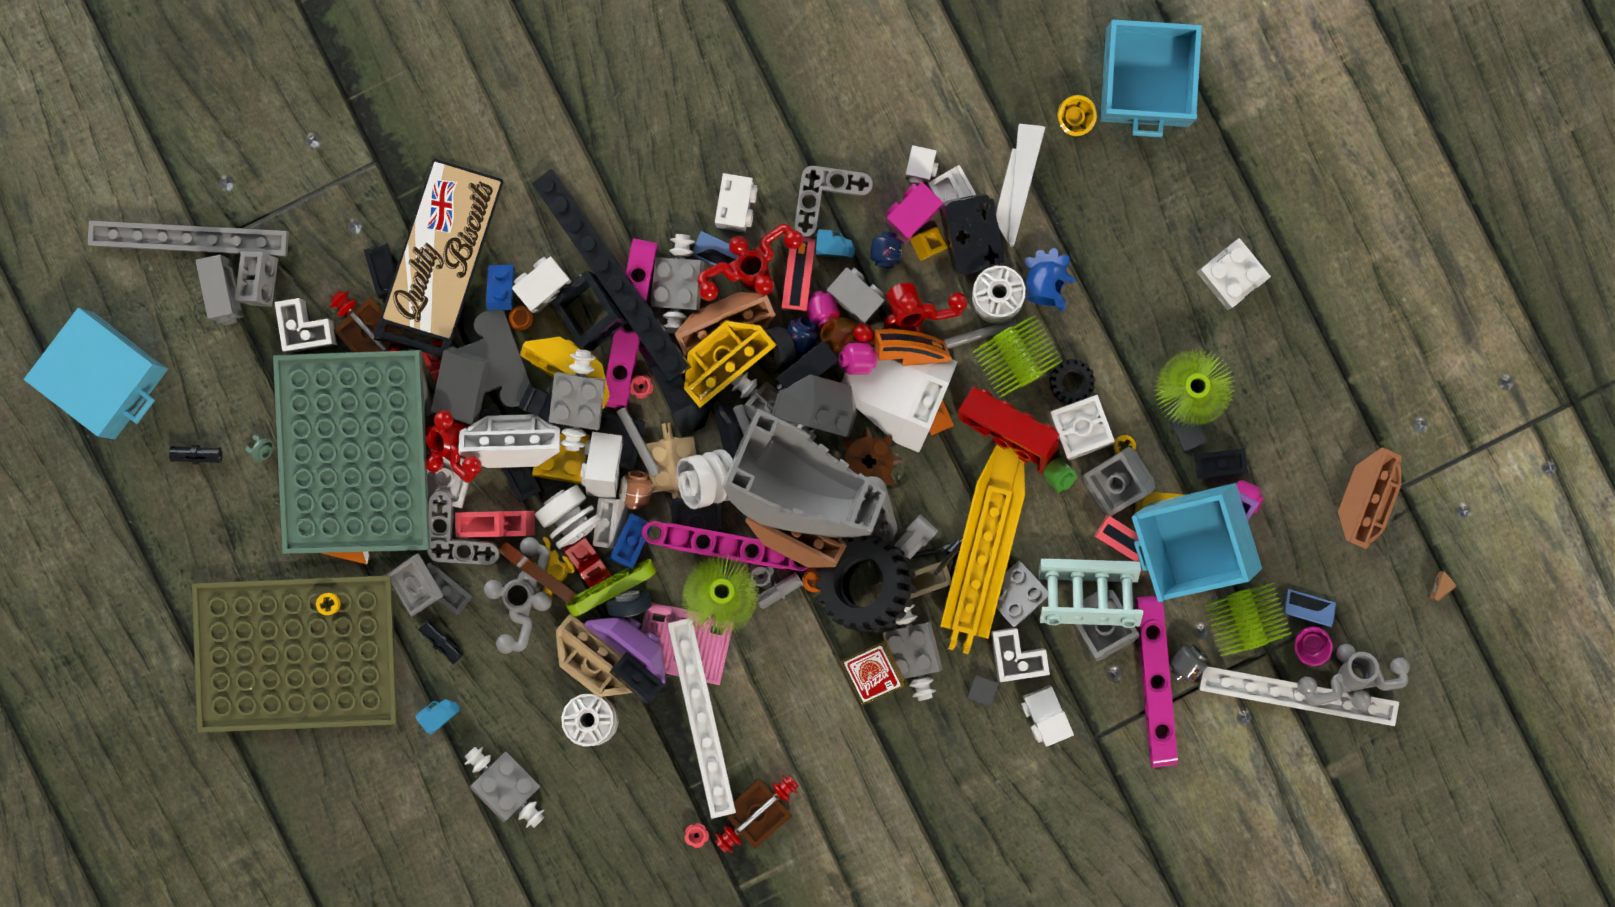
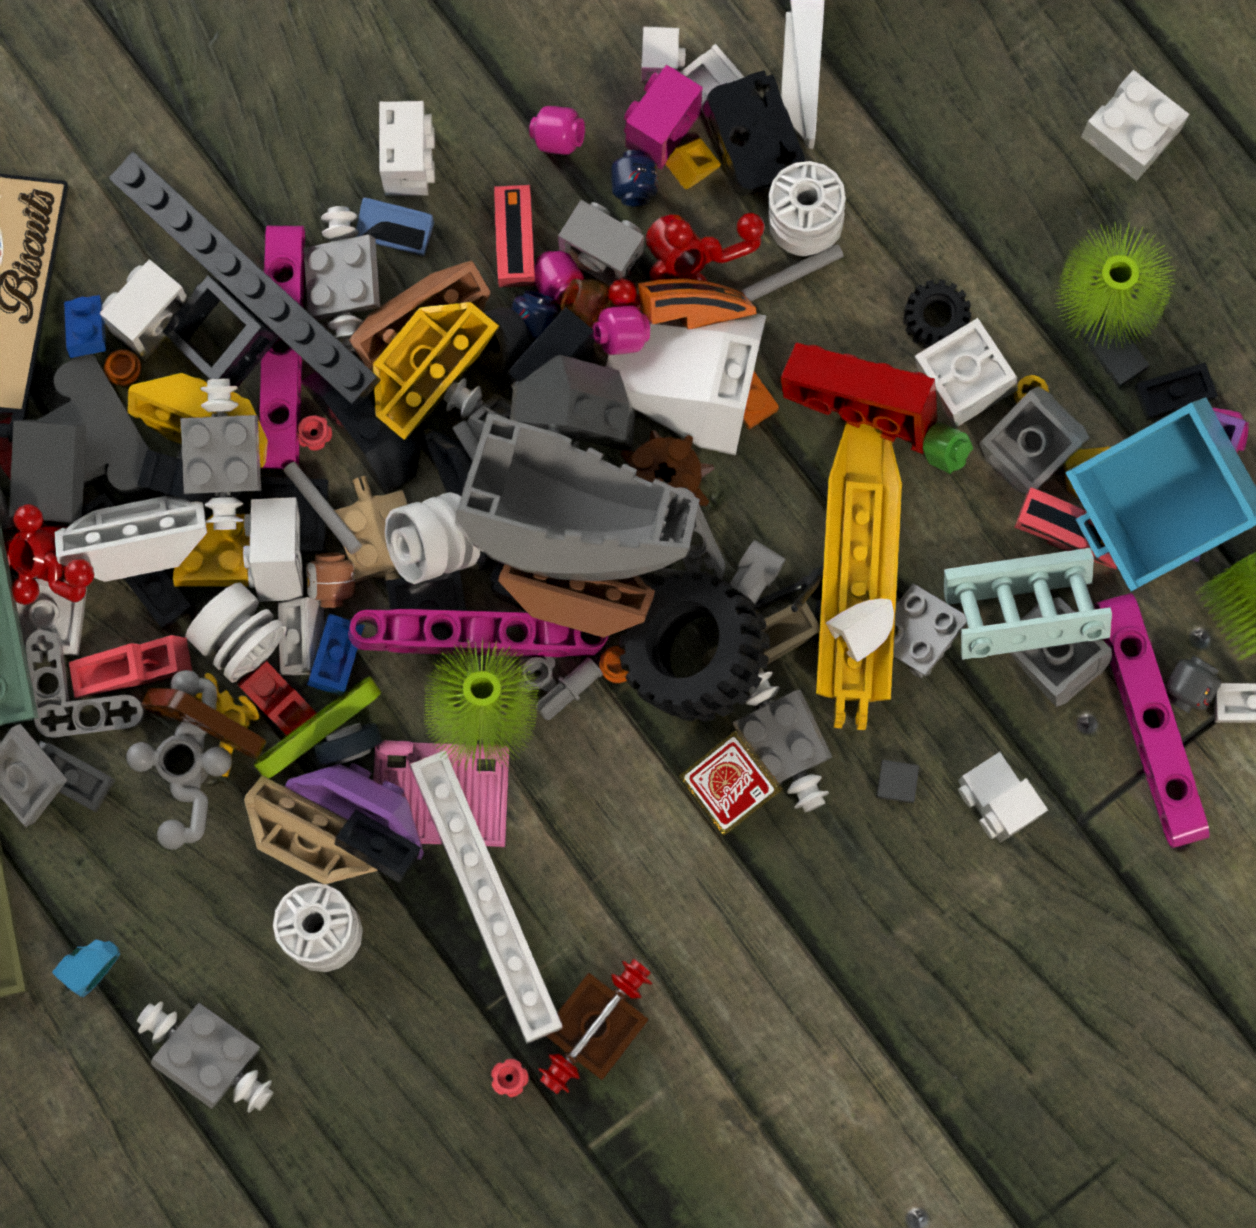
camera: 10 degrees left, 10 degrees down
black pin [418,619,464,665] -> none
red wheel [697,224,803,301] -> none
light grey beam [795,166,873,238] -> none
dark azure rock [816,229,855,258] -> none
lime piece [973,315,1063,398] -> none
white brick [991,628,1050,682] -> none
blue piece [1025,248,1076,312] -> none
none -> dark pink head [529,106,585,155]
none -> white brick [826,598,894,662]

